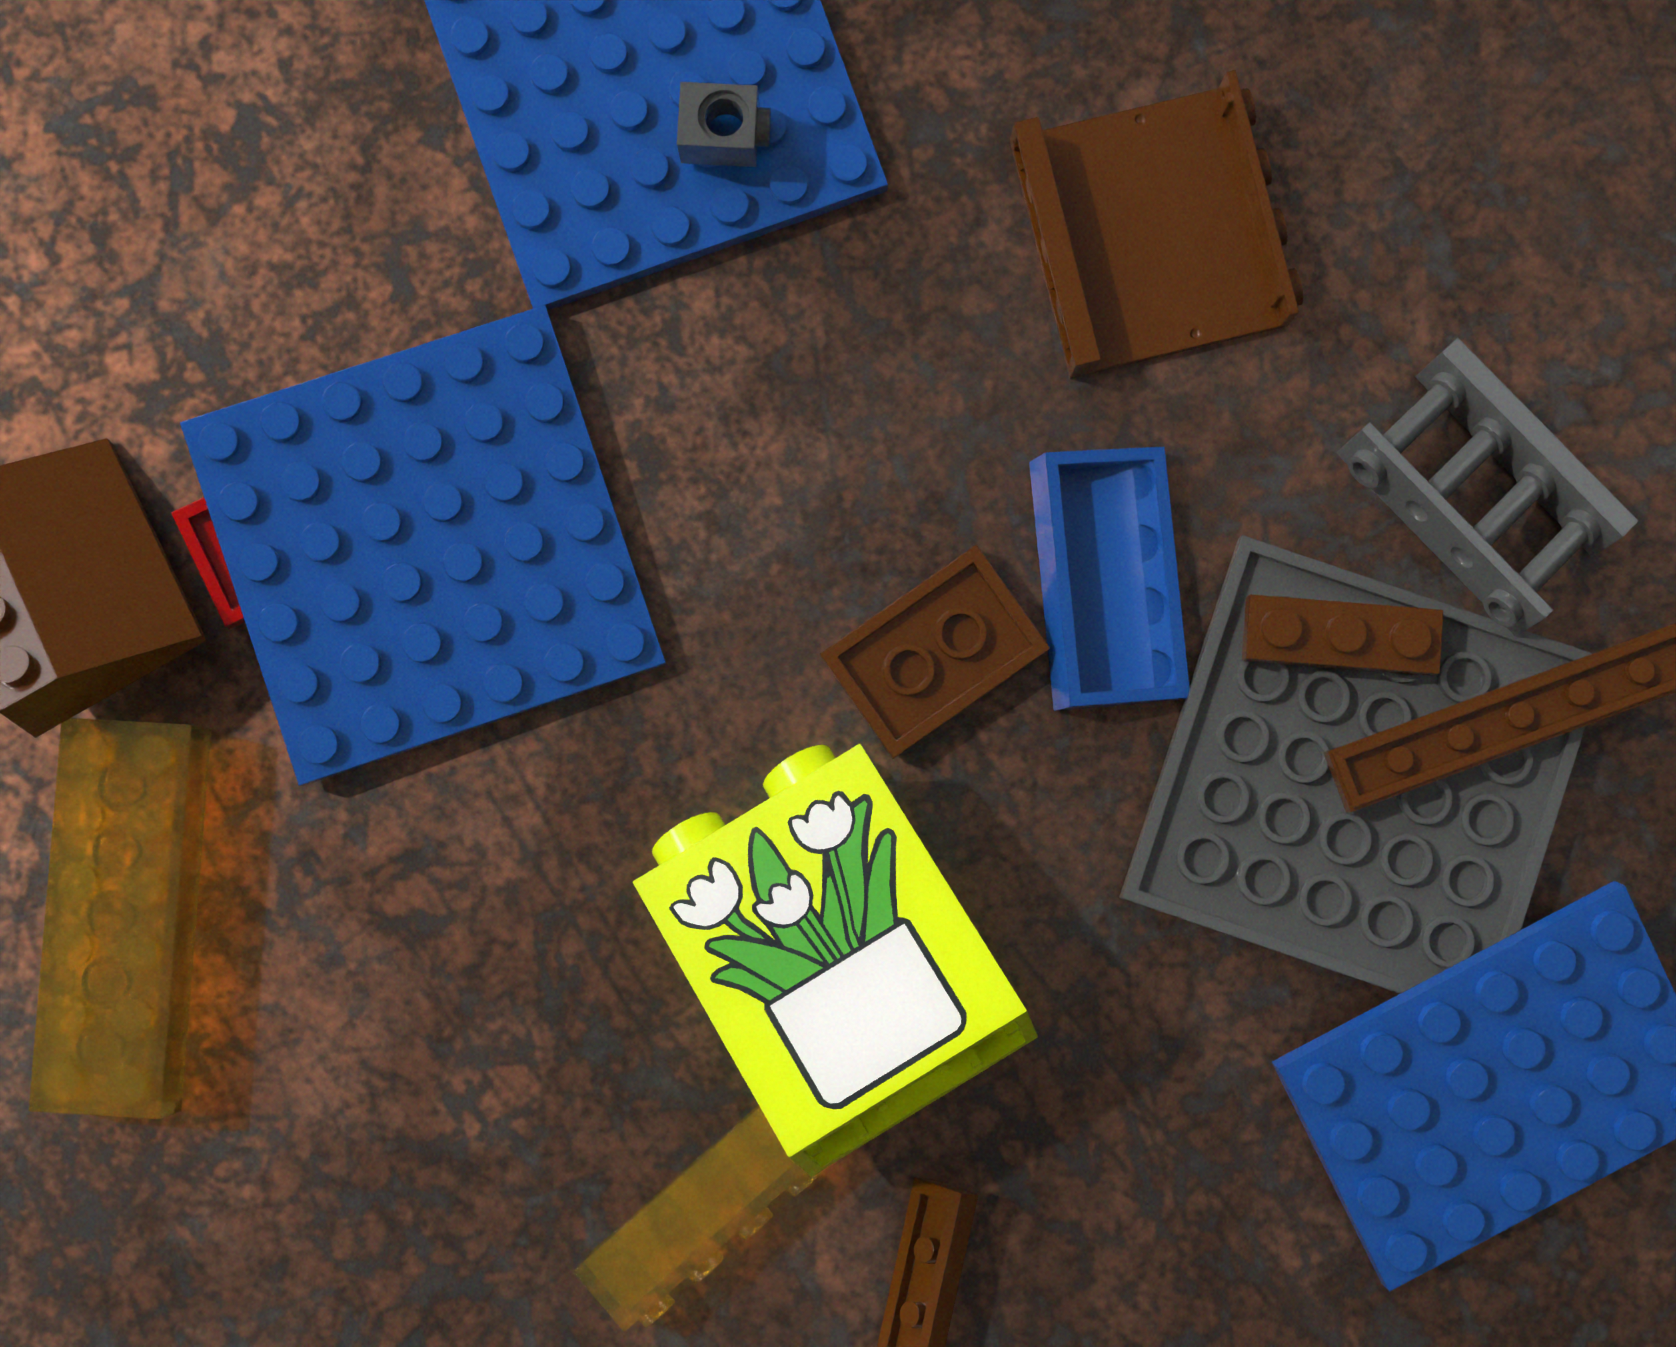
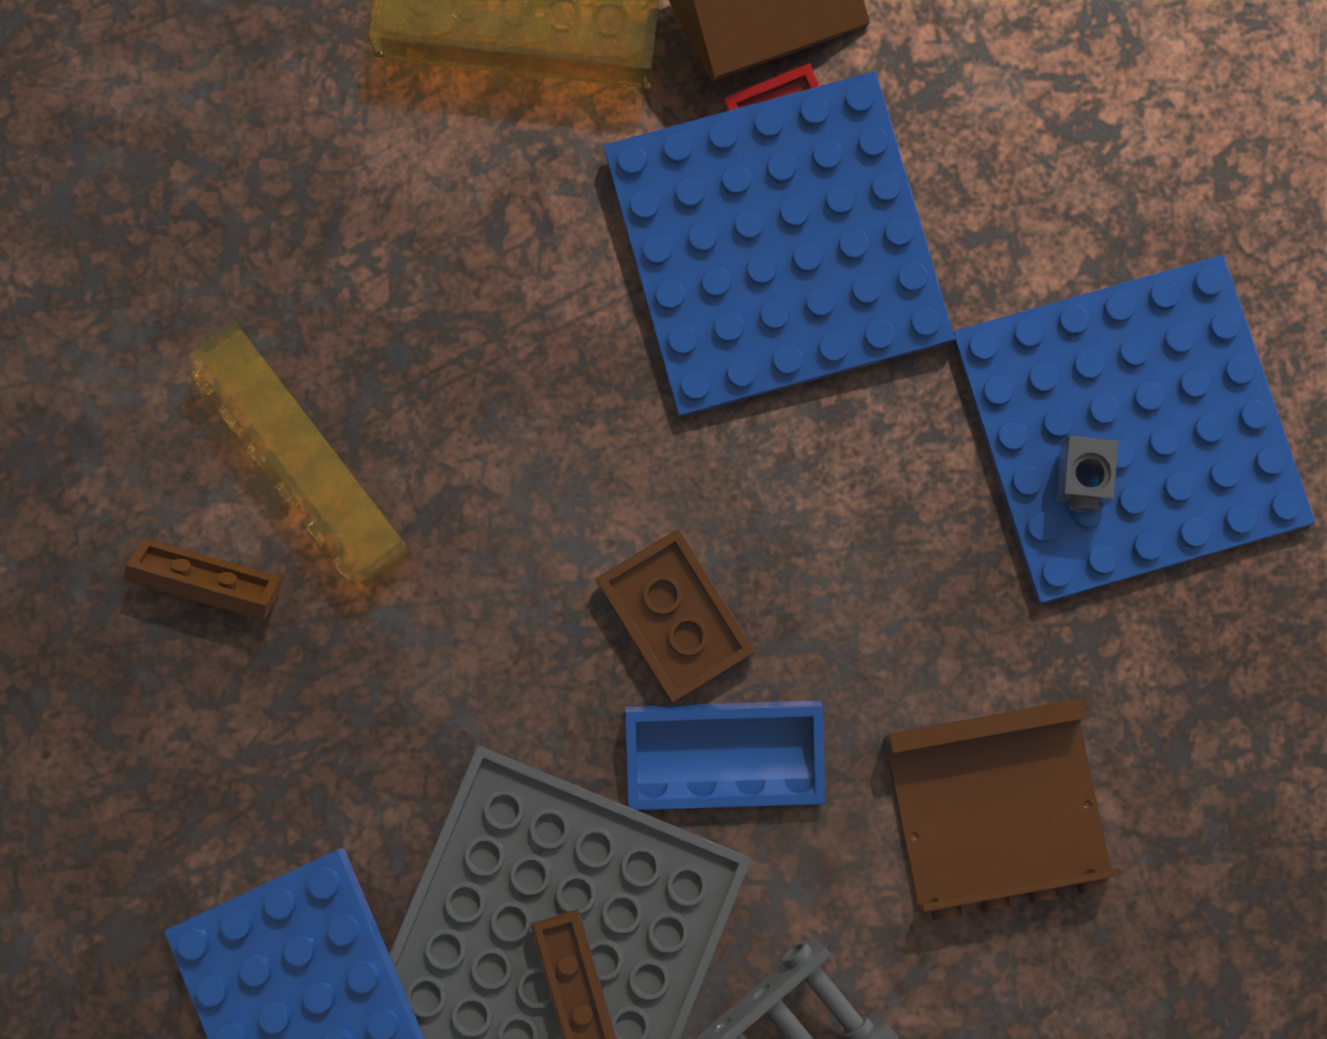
camera: 90 degrees right, 5 degrees down
brick [633,744,1038,1176] -> none
reddish brown plate [1242,594,1443,676] -> none

